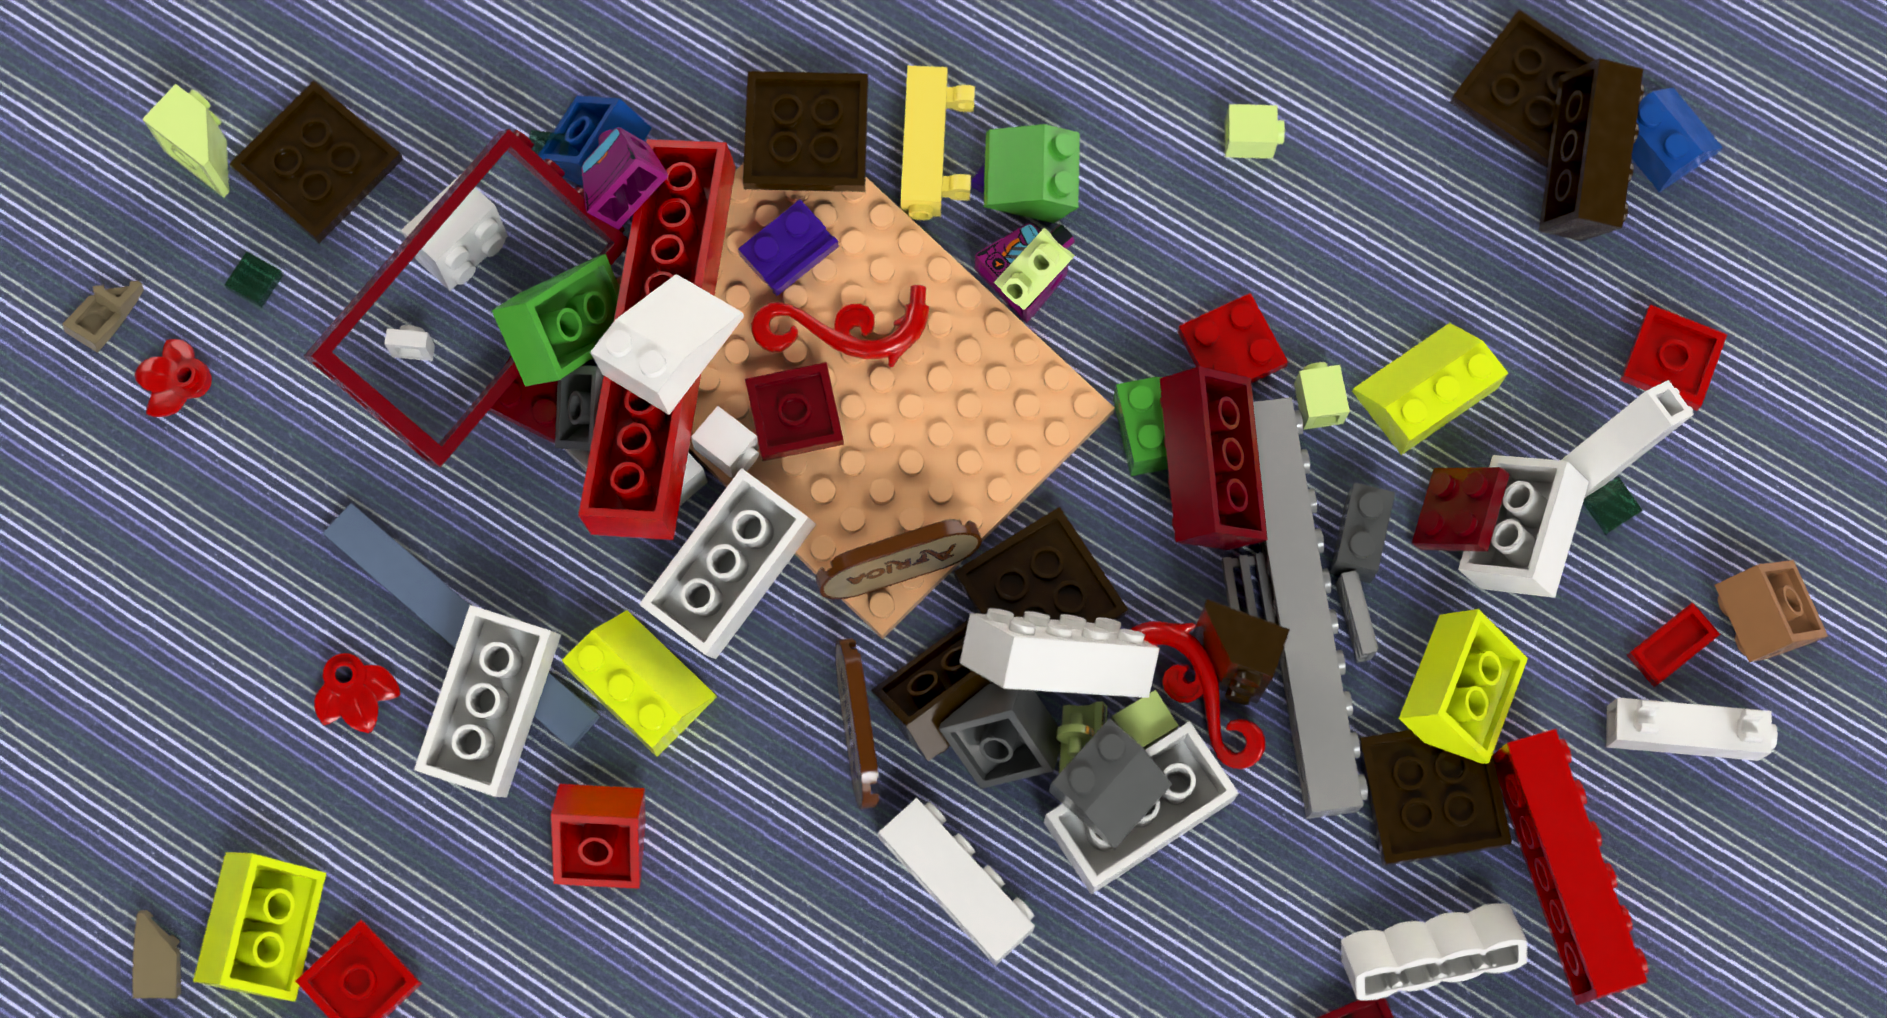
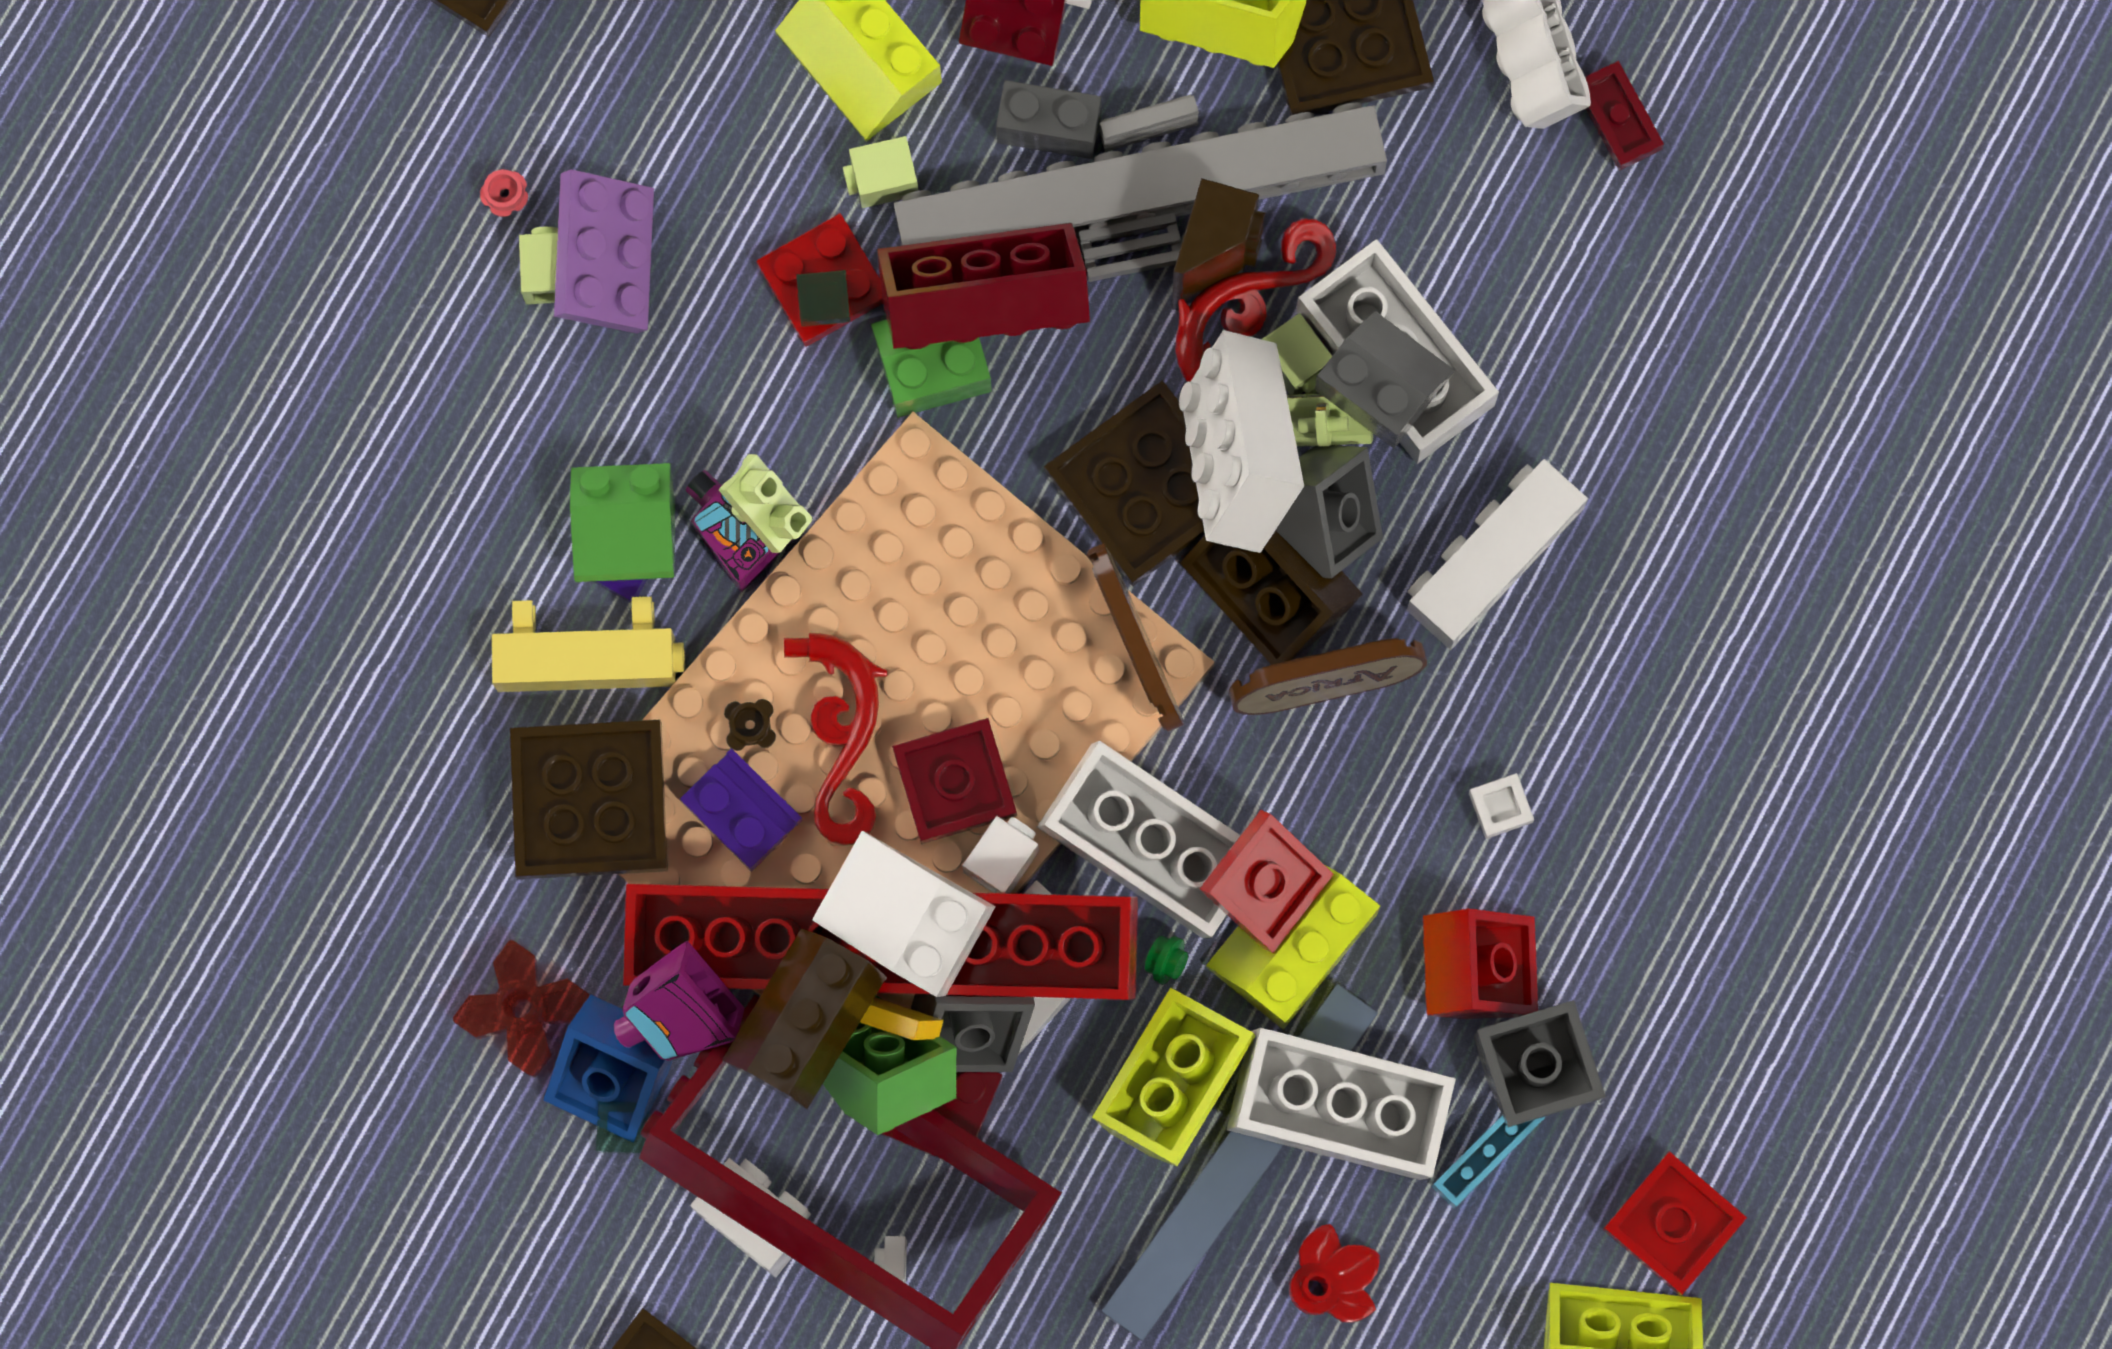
camera: 90 degrees left, 5 degrees up
none -> clear red plant [453,940,590,1078]
none -> coral plate [480,169,528,217]
none -> medium lavender plate [554,169,654,334]
none -> dark brown slope [722,928,887,1109]
none -> dark brown plate [724,699,776,751]
none -> clear green tile [796,270,851,327]
none -> yellow tile [860,997,943,1040]
none -> neon yellow slope [1092,987,1256,1166]
none -> green plate [1145,935,1188,985]
none -> plate [1199,810,1334,953]
none -> medium azure piece [1432,1116,1545,1209]
none -> white plate [1469,773,1534,839]
none -> dark grey slope [1473,1000,1606,1128]

